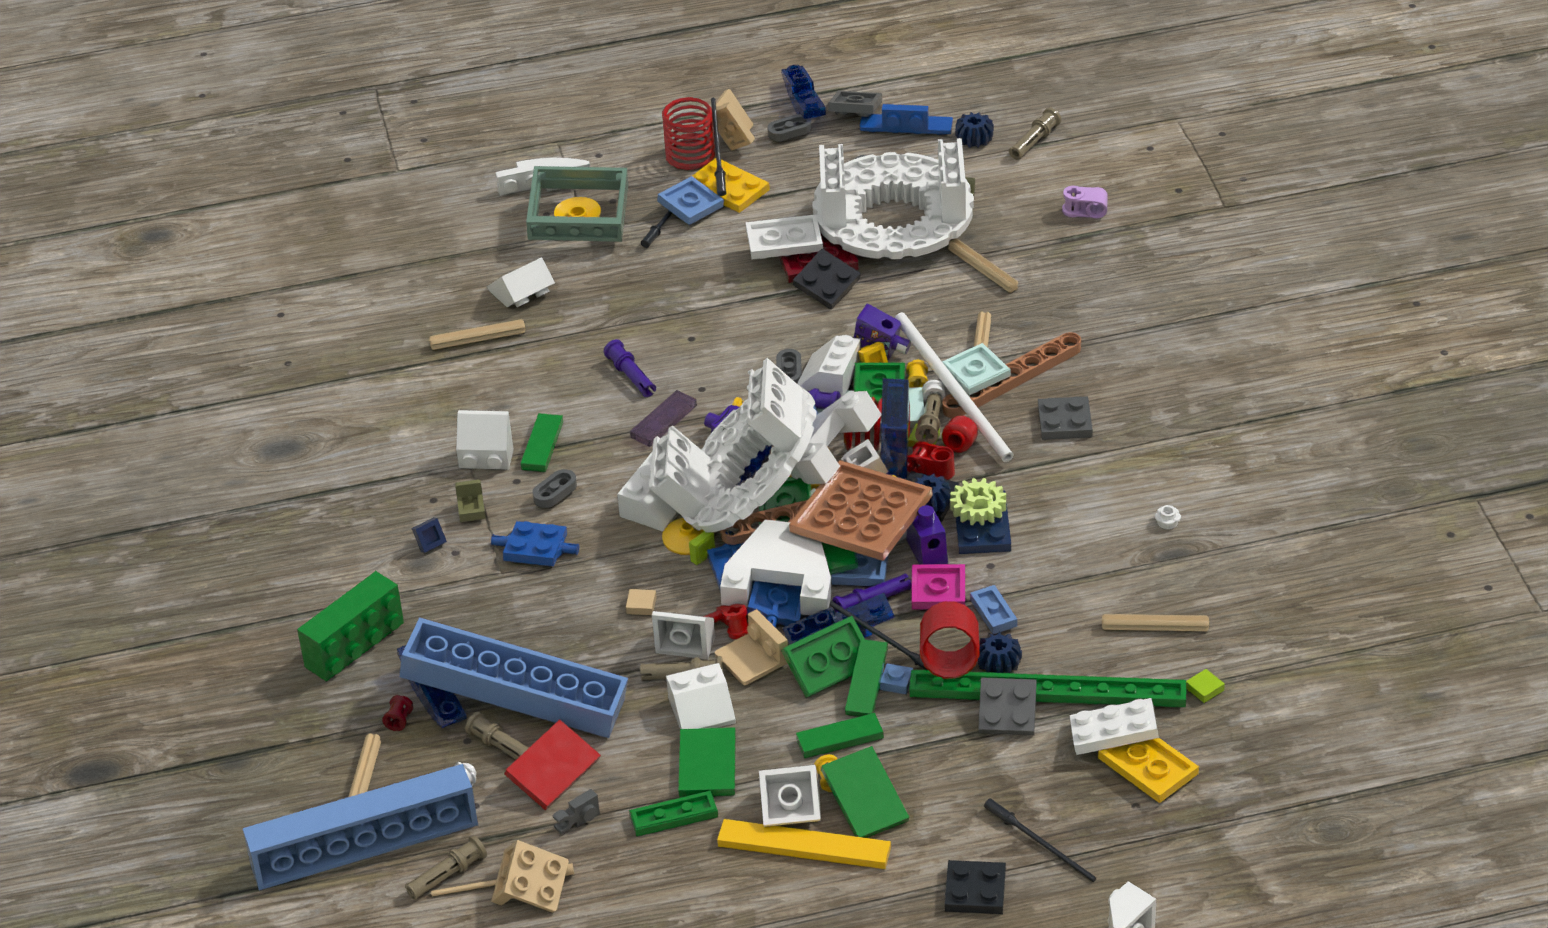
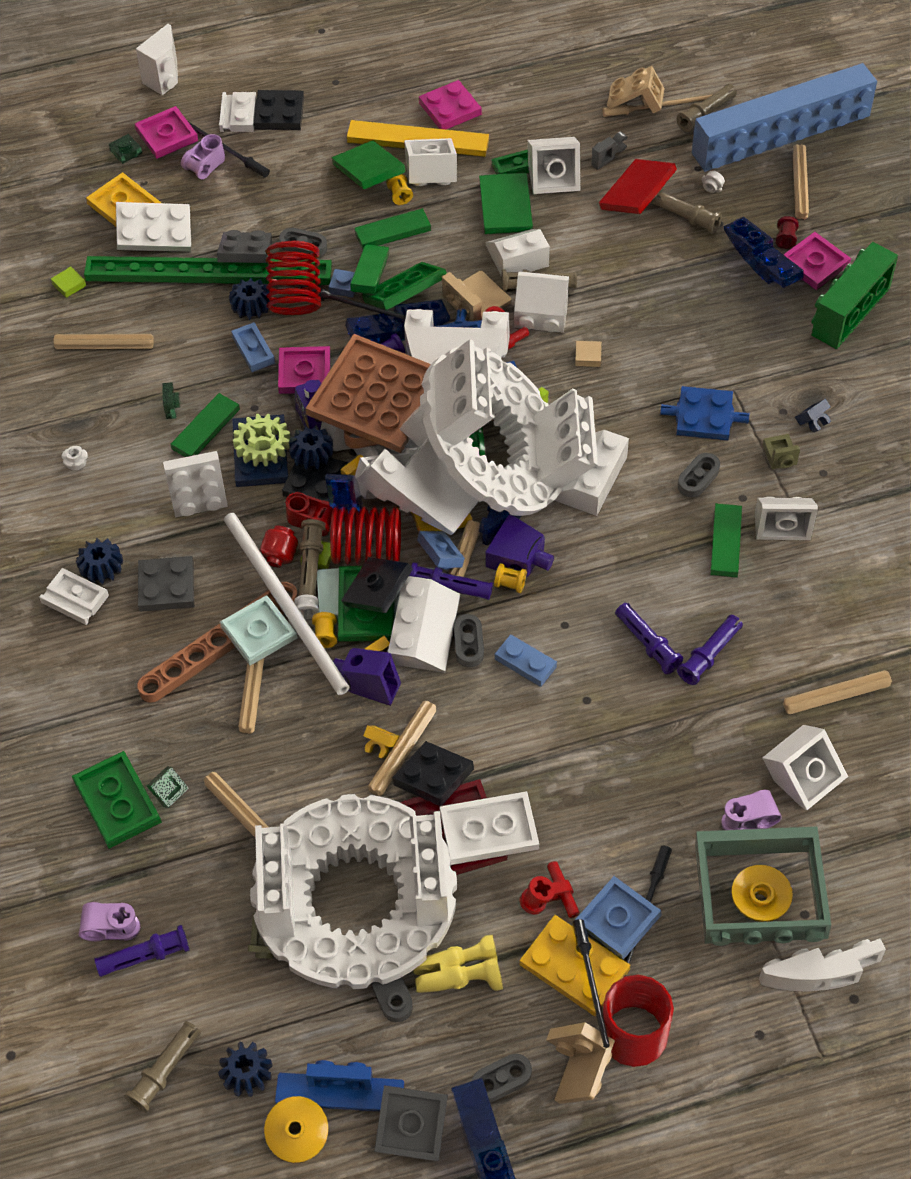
camera: 175 degrees right, 15 degrees up
medium blue brick [399,618,628,738] -> none
clear purple tile [630,390,697,447] -> none
none -> white plate [39,568,109,625]
none -> green tile [71,751,162,849]
none -> dark blue gear [76,538,123,585]
none -> dark purple pin [94,925,190,977]
none -> clear green plate [109,134,142,164]
none -> dark pink plate [134,106,198,159]
none -> clear green plate [147,766,189,808]
none -> clear green plate [162,382,181,419]
none -> white plate [163,451,228,517]
none -> green tile [170,393,240,457]
none -> lavender piece [181,134,225,180]
none -> white plate [219,92,257,132]
none -> yellow dish [264,1096,329,1163]
none -> dark grey plate [279,228,327,257]
none -> black plate [341,557,413,613]
none -> yellow tile [363,725,400,758]
none -> tan axle [368,700,436,796]
none -> light yellow piece [413,935,503,993]
none -> dark pink plate [419,80,482,130]
none -> medium blue plate [495,634,557,687]
none -> red piece [519,861,580,918]
none -> white slope [528,137,580,194]
none -> dark purple pin [677,615,743,685]
none -> lavender piece [721,790,782,830]
none -> dark pink plate [780,232,851,290]

